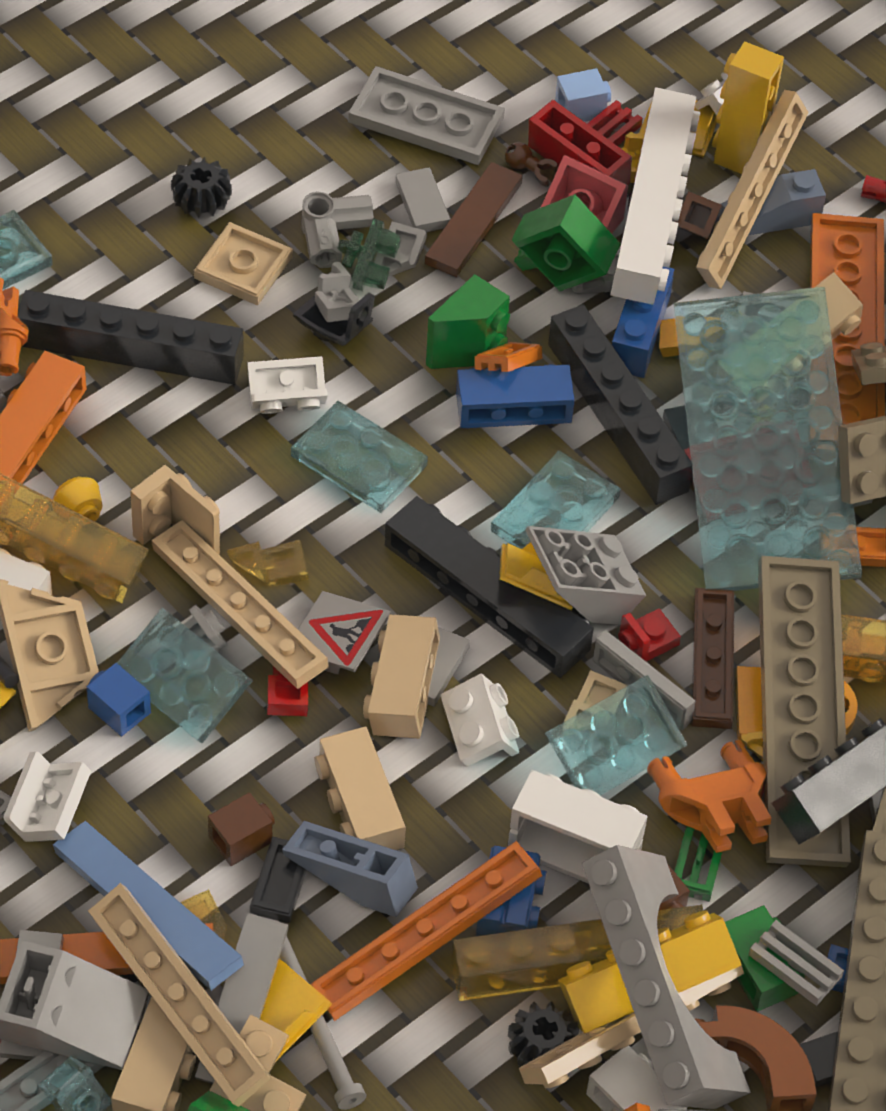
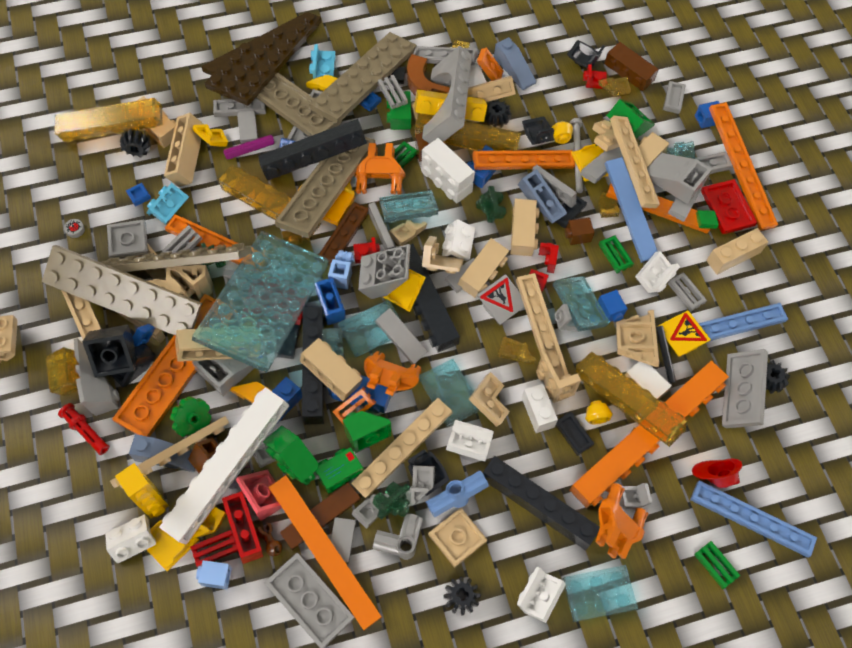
camera: 155 degrees left, 10 degrees up
none -> green plant [170,396,211,437]
none -> orange tile [269,475,382,630]
none -> tan brick [300,338,363,401]
none -> blue brick [315,278,346,325]
none -> green brick [315,447,364,494]
none -> clear light blue brick [322,328,344,355]
none -> light blue brick [328,250,354,289]
none -> tan plate [351,398,453,499]
none -> orange connector [364,351,421,396]
none -> light grey tile [374,308,428,364]
none -> tan bracket [422,236,464,274]
none -> medium blue piece [426,471,489,517]
none -> tan plate [469,372,510,427]
none -> clear green hips [475,186,507,223]
none -> white bracket [517,567,566,623]
none -> black piece [522,116,554,145]
none -> white brick [522,384,558,433]
none -> light grey tile [532,165,577,207]
none -> red bracket [538,243,559,274]
none -> yellow cone [552,121,573,144]
none -> black tile [555,412,594,456]
none -> green tile [599,235,634,273]

